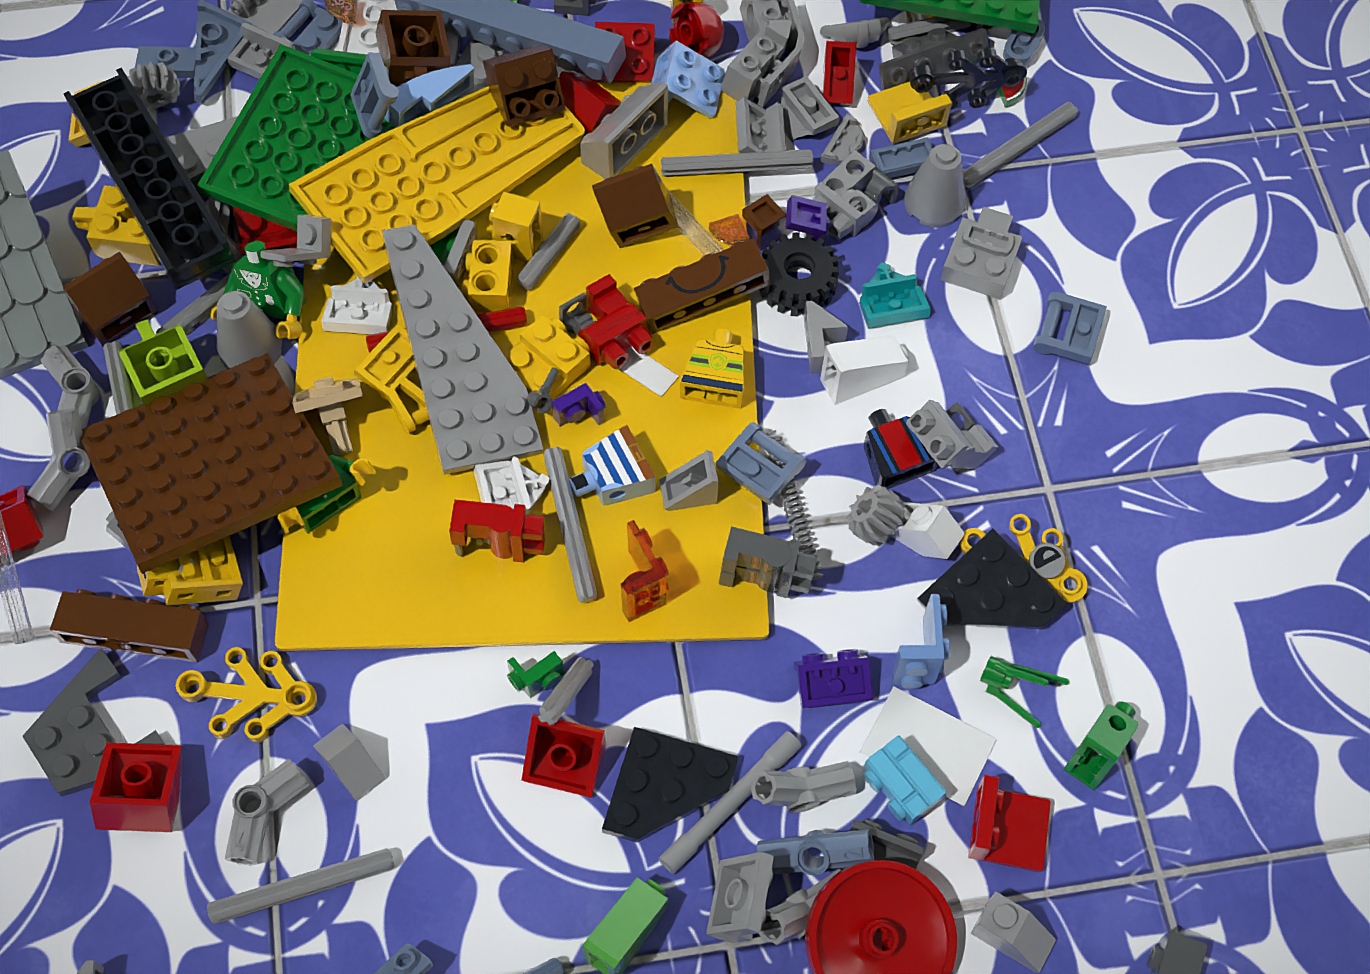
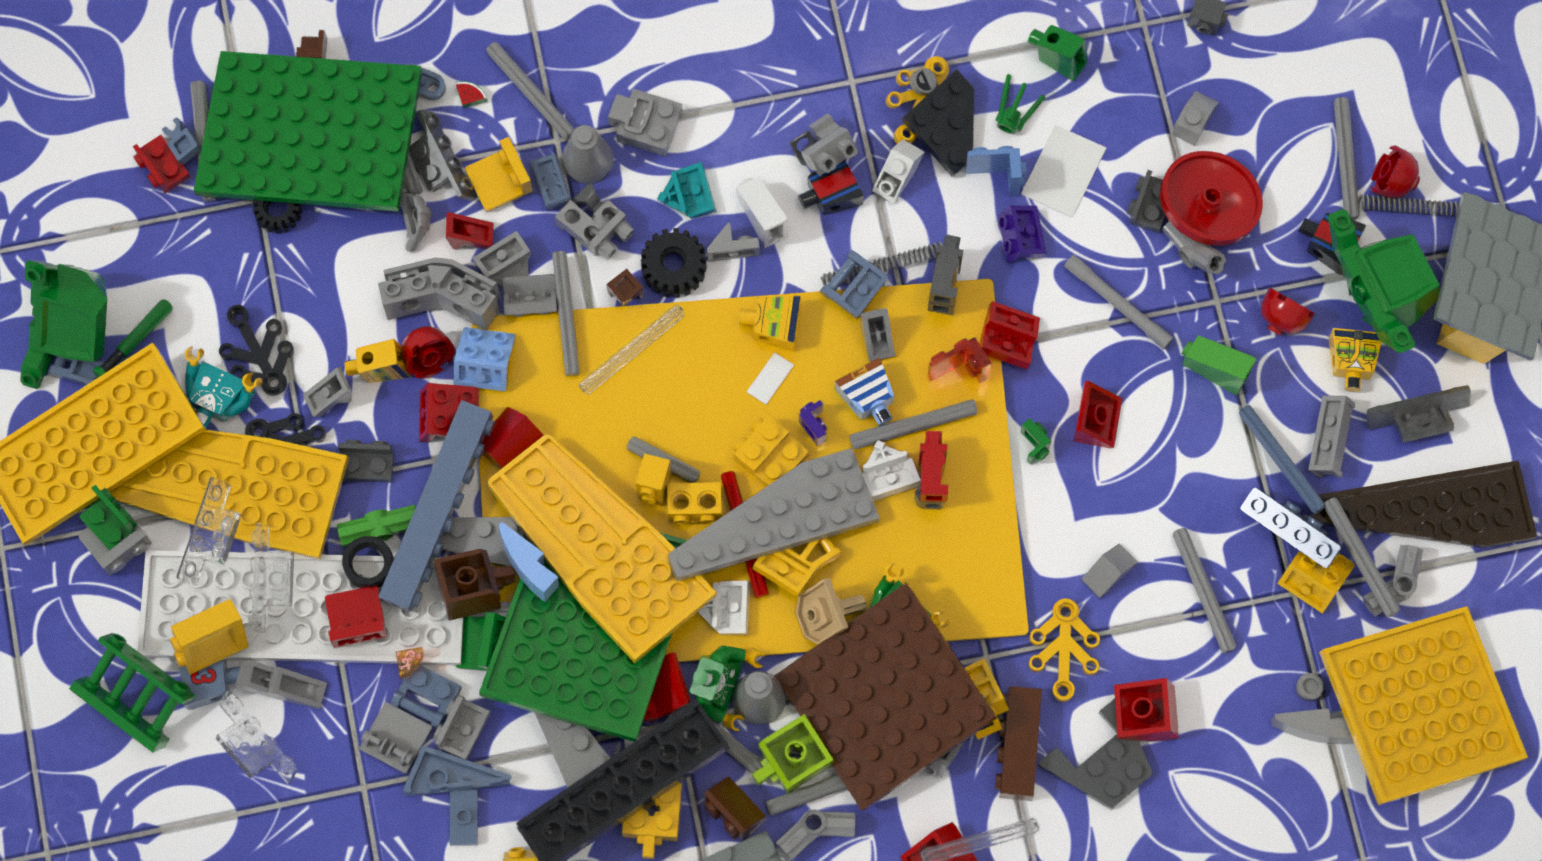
camera: 90 degrees left, 10 degrees up
light grey piece [26,408,90,512] -> none
light grey gear [127,61,180,110] -> none
light grey piece [225,758,309,866] -> none
light grey bracket [261,214,331,267] -> none
sand blue plate [350,52,399,139] -> none
light grey tile [444,219,478,289] -> none
reddish brown slope [483,45,566,127] -> none
dark grey hand [527,368,559,413] -> none
light grey axle [538,657,594,725] -> none
red hips [559,274,653,370] -> none
light grey slope [580,82,668,179] -> none
reddish brown slope [592,163,679,248] -> none
black plate [602,727,738,843] -> none
reddish brown brick [634,238,771,334] -> none
light grey plate [706,852,774,943] -> none
clear orange tile [709,214,750,245] -> none
light grey piece [751,761,856,813] -> none
sand blue piece [757,829,874,876] -> none
dark purple bracket [786,195,830,242] -> none
light grey tile [820,113,864,165] -> none
light grey gear [846,484,905,545] -> none
medium azure brick [863,735,947,825] -> none
black plant [908,47,1027,110] -> none
red bracket [968,775,1051,872] -> none
sand blue plate [1033,292,1107,365] -> none
none -> red slope [978,301,1040,370]

